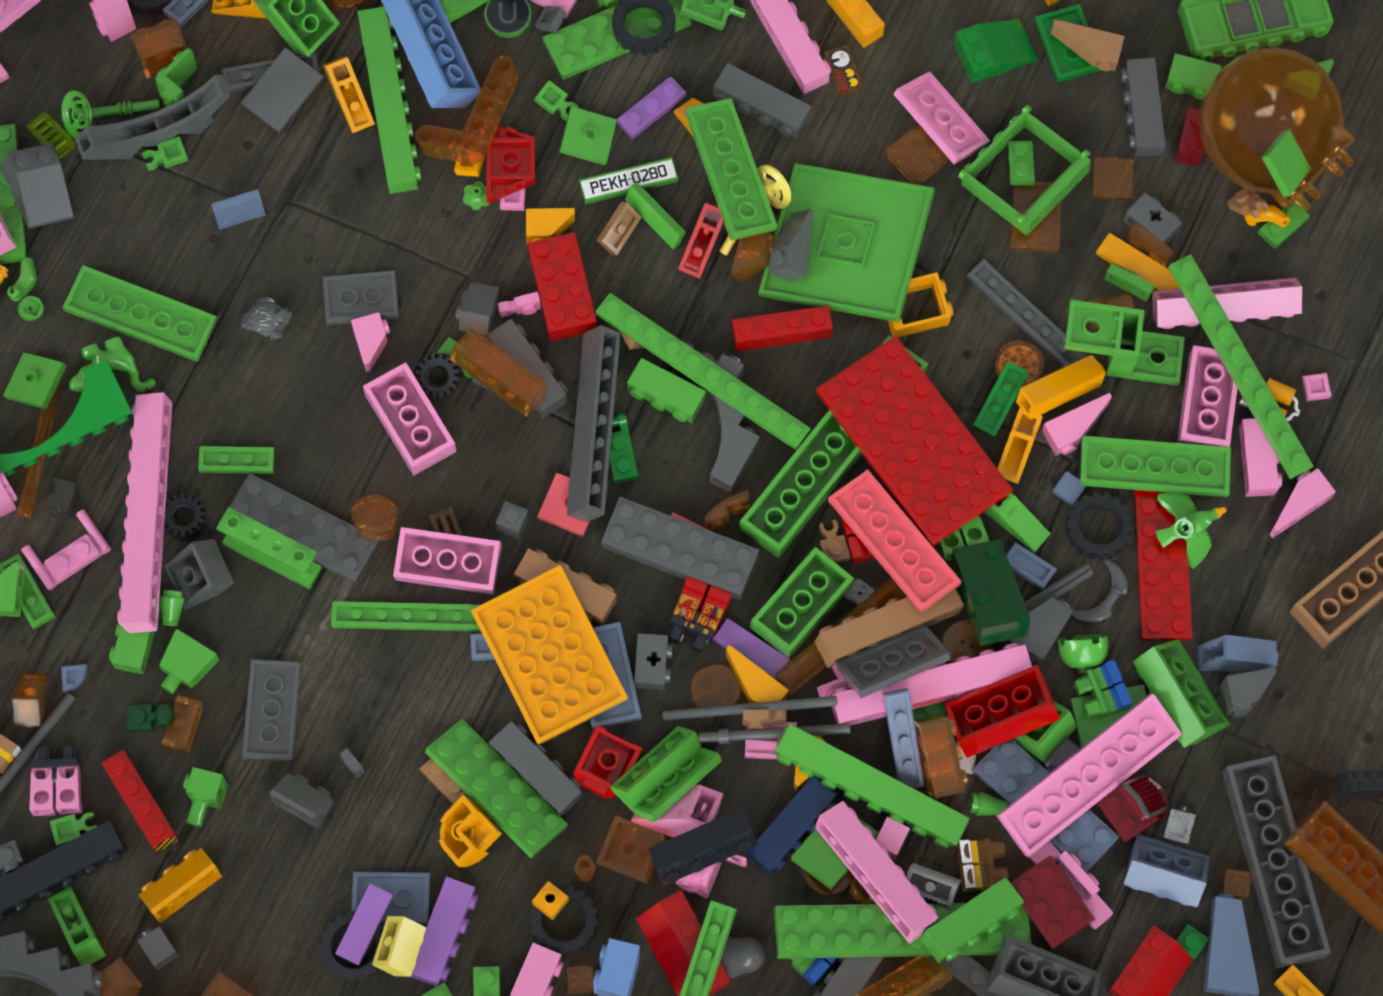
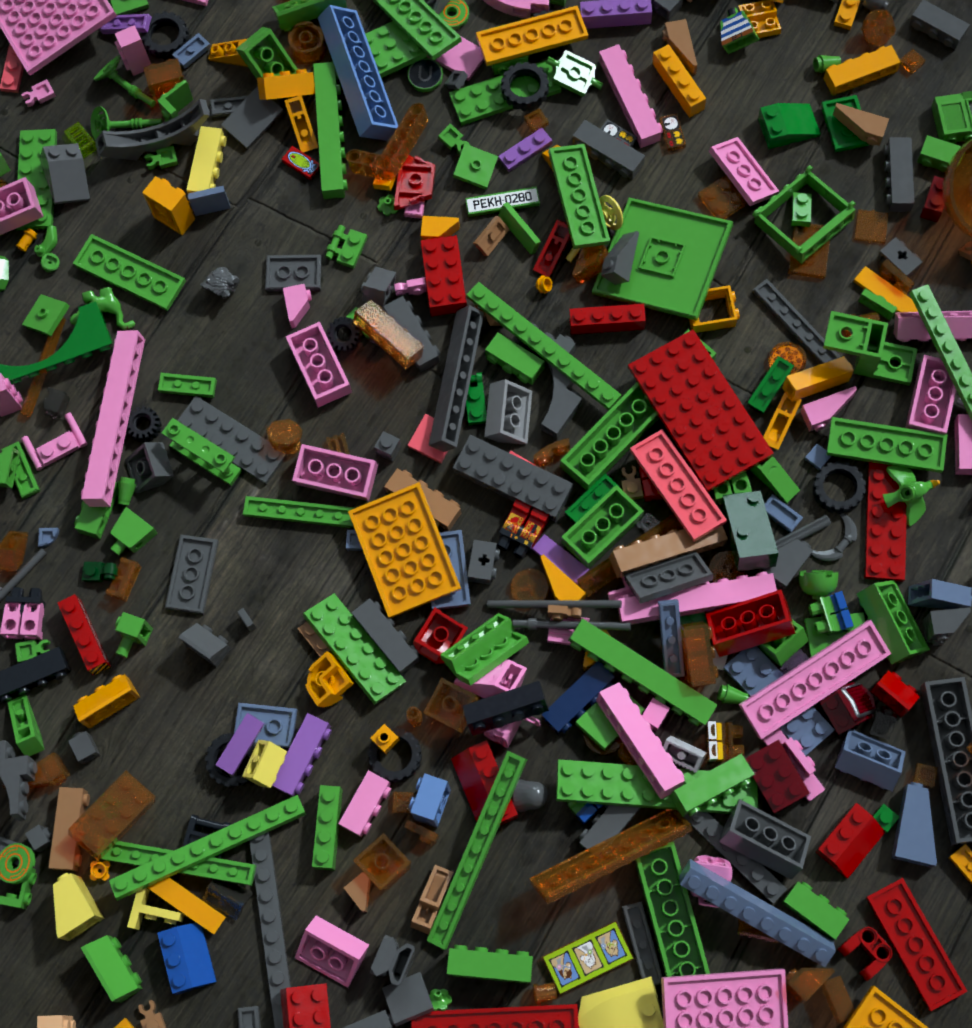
camera: 15 degrees right, 0 degrees up
none -> bright green dish [94,56,156,107]
none -> light orange brick [142,176,195,235]
none -> light yellow brick [187,126,227,194]
none -> light orange brick [257,69,315,100]
none -> tile [282,146,320,180]
none -> bright green plate [325,225,368,269]
none -> light grey slope [484,379,532,444]
none -> clear orange plate [524,108,549,133]
none -> light orange plate [536,275,552,294]
none -> green plate [565,473,619,524]
none -> tile [601,119,637,147]
none -> red slope [870,670,920,718]

